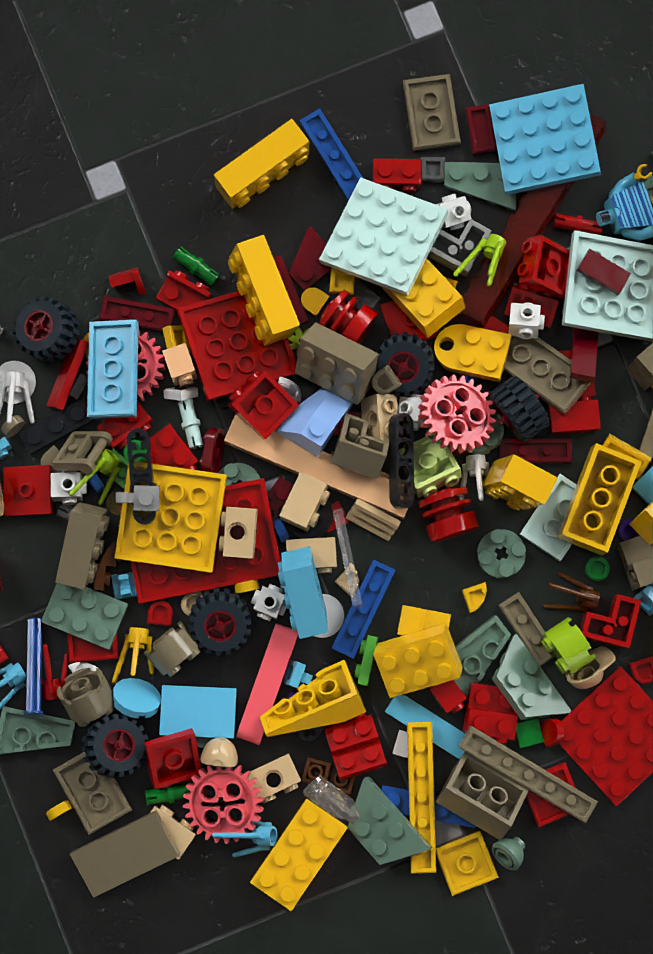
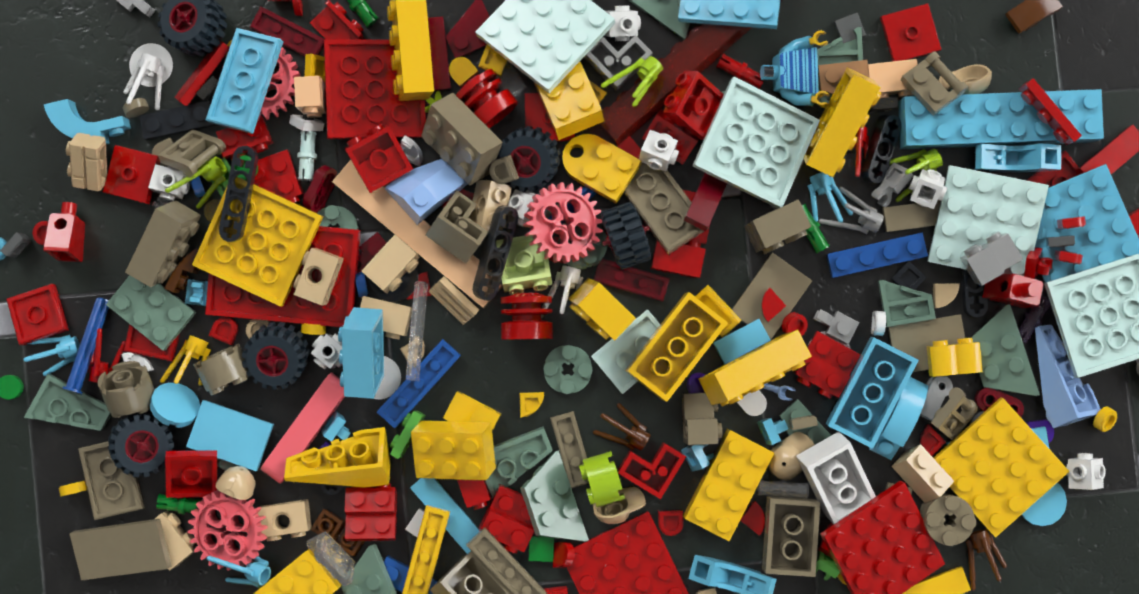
camera: 20 degrees right, 5 degrees up
light grey plate [116,485,160,511] -> none
dark red tile [576,248,631,295] -> none
green tile [585,556,610,581] -> none

